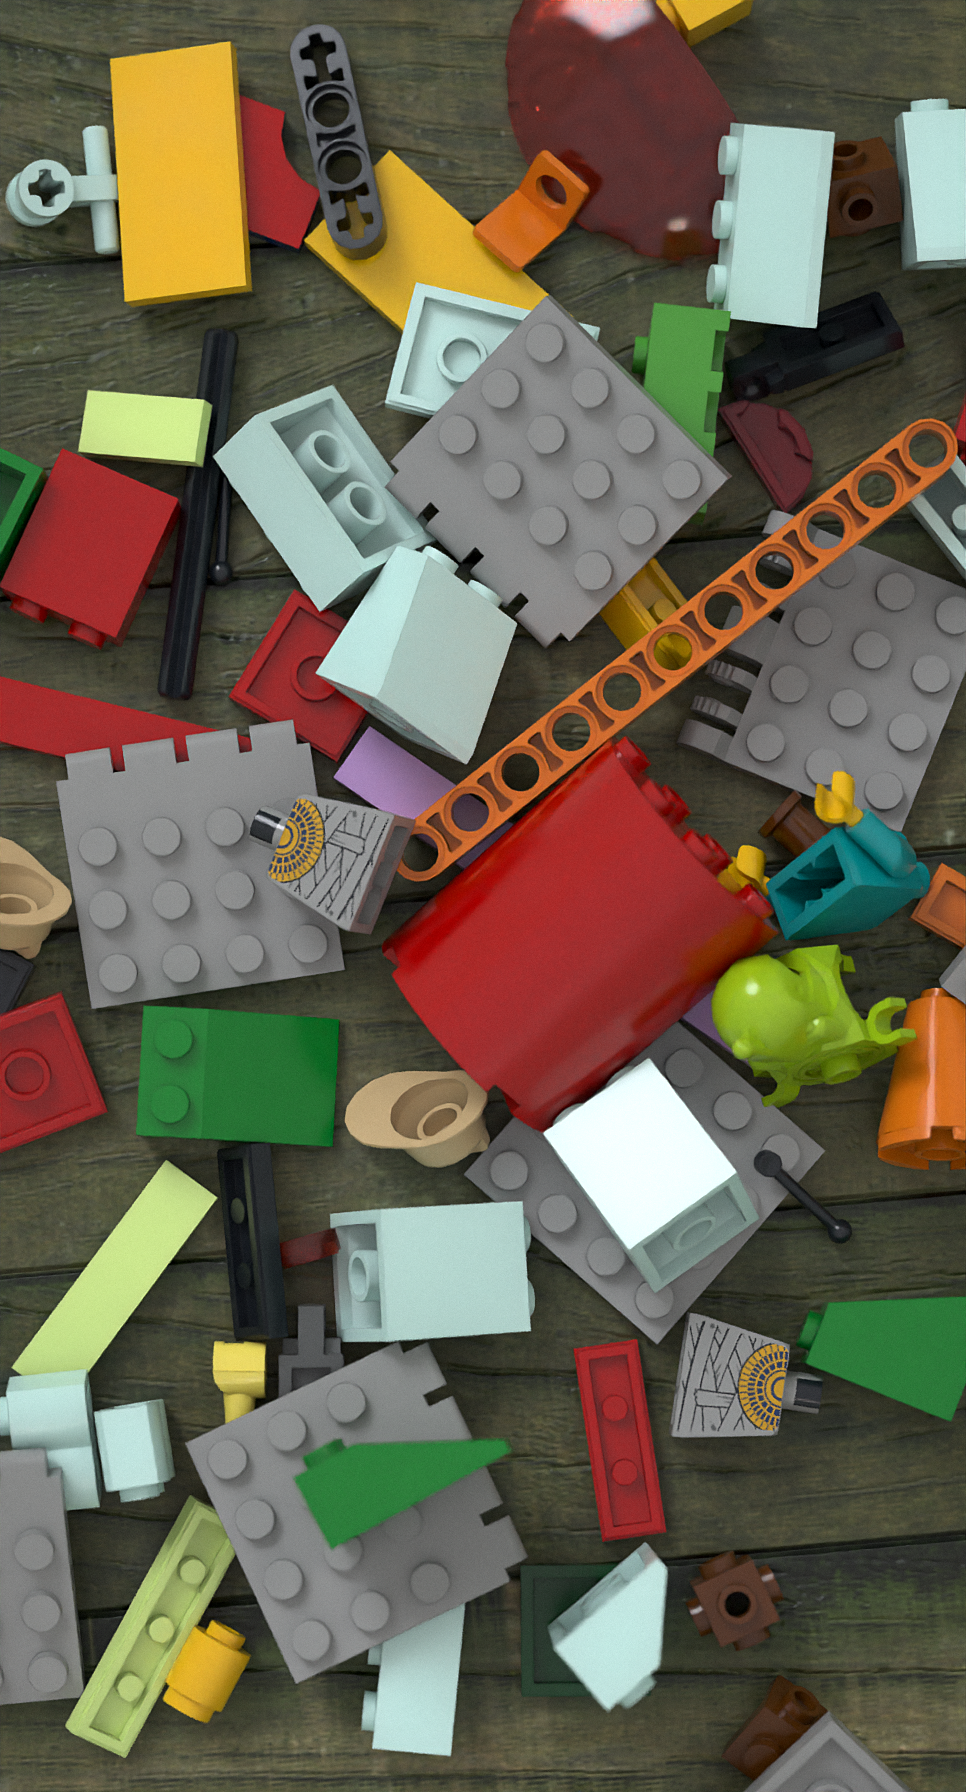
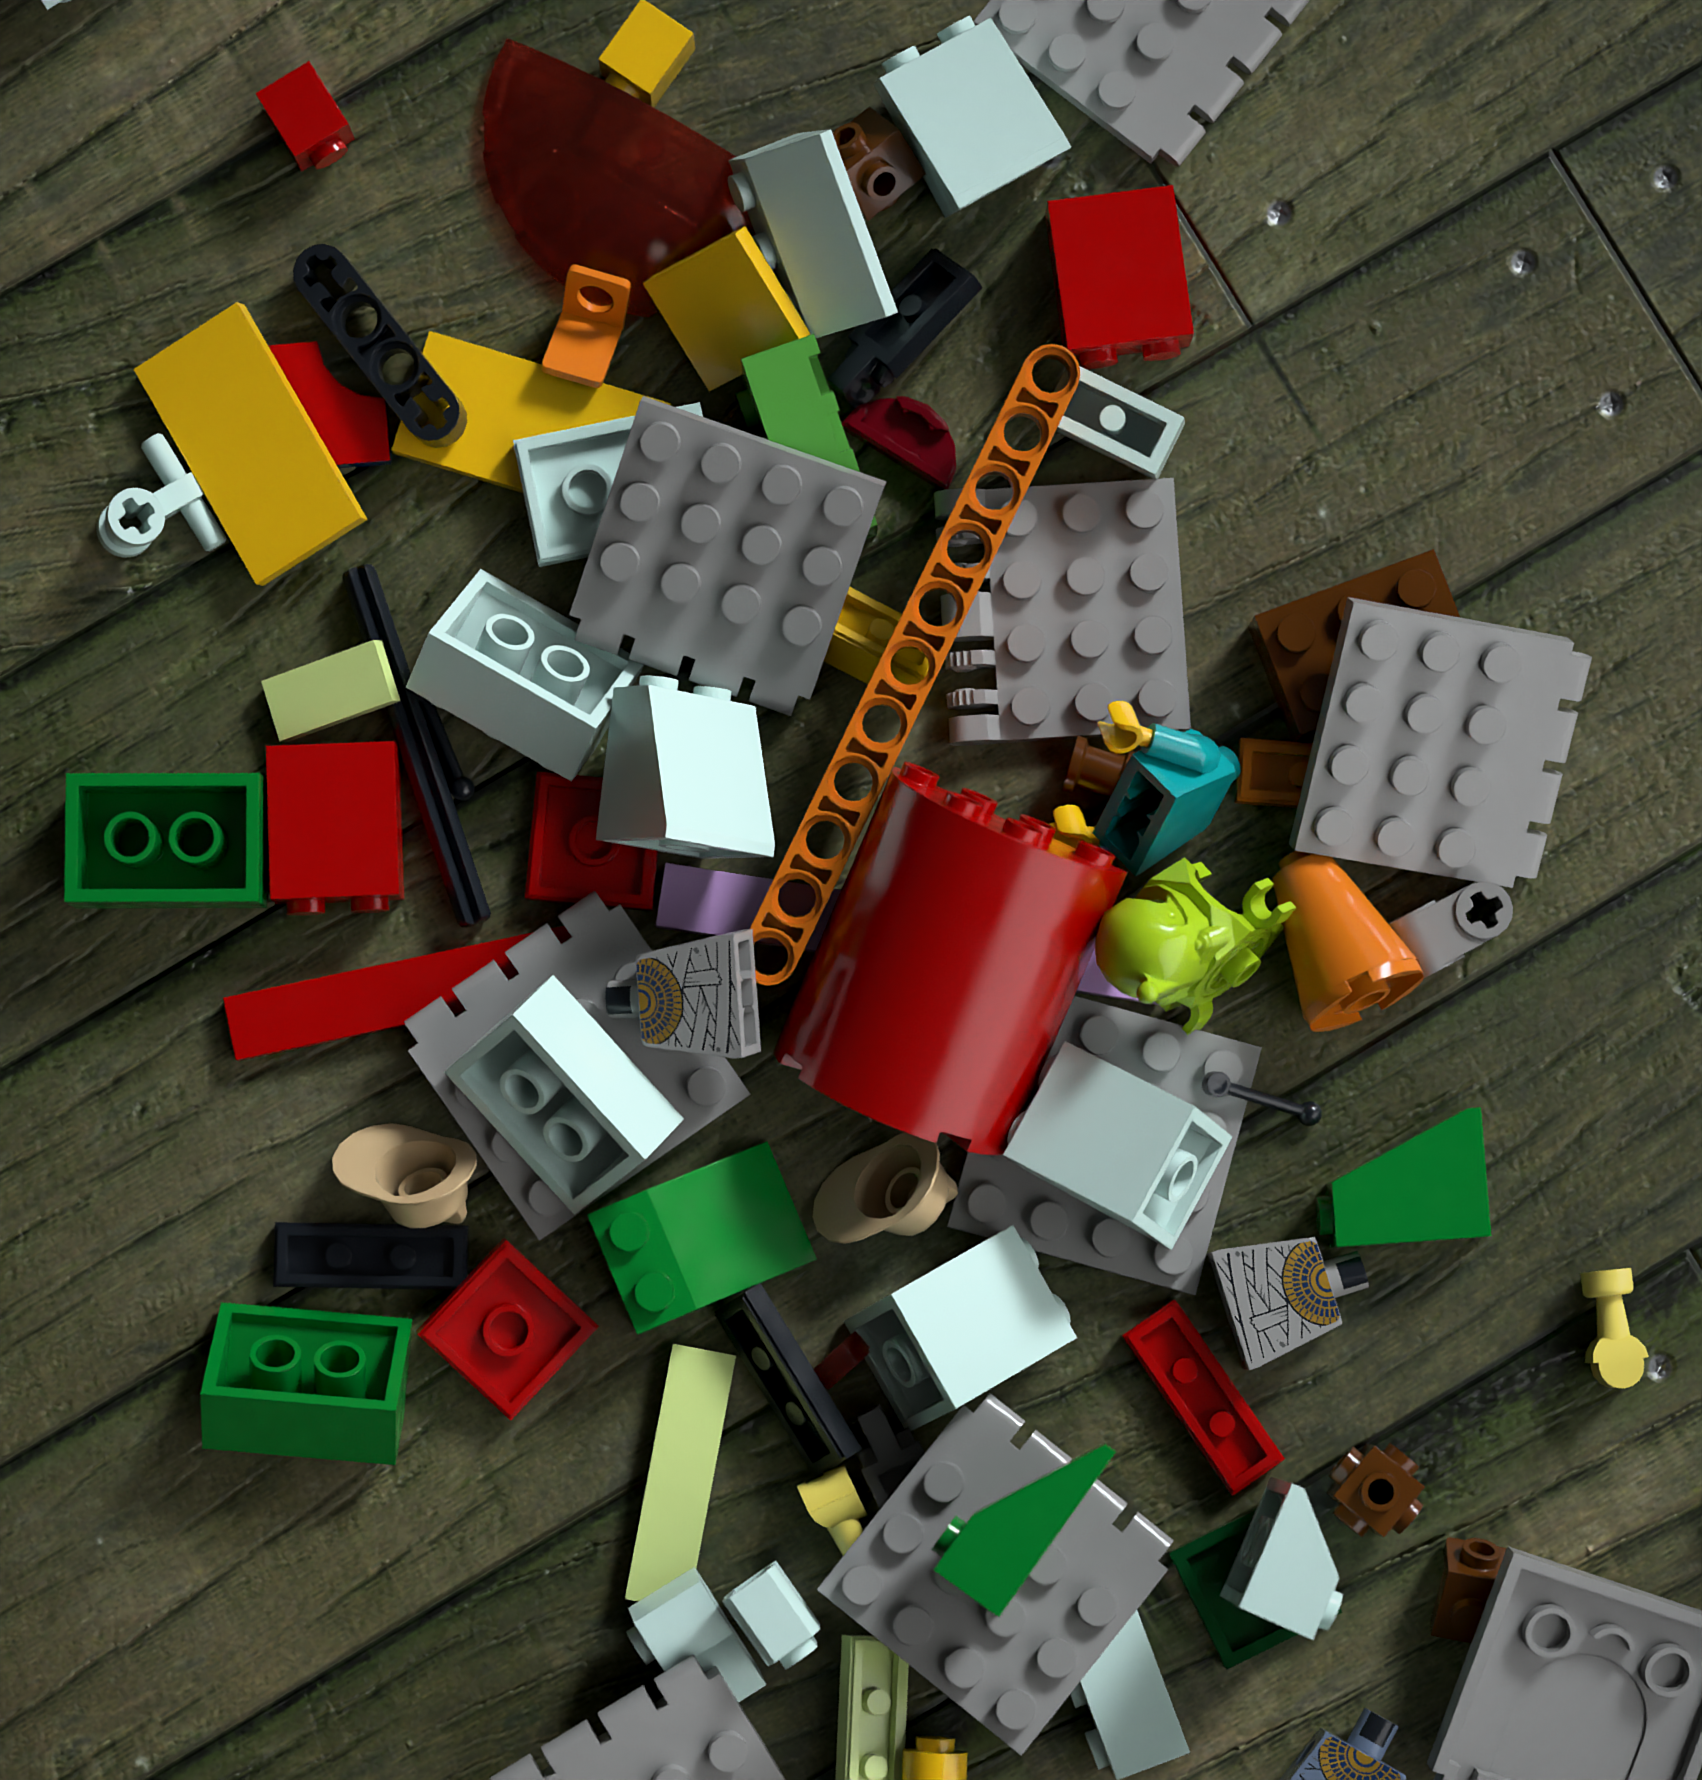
camera: 25 degrees left, 0 degrees up
none -> light aqua slope [444,975,684,1215]
none -> yellow tile [643,226,811,392]

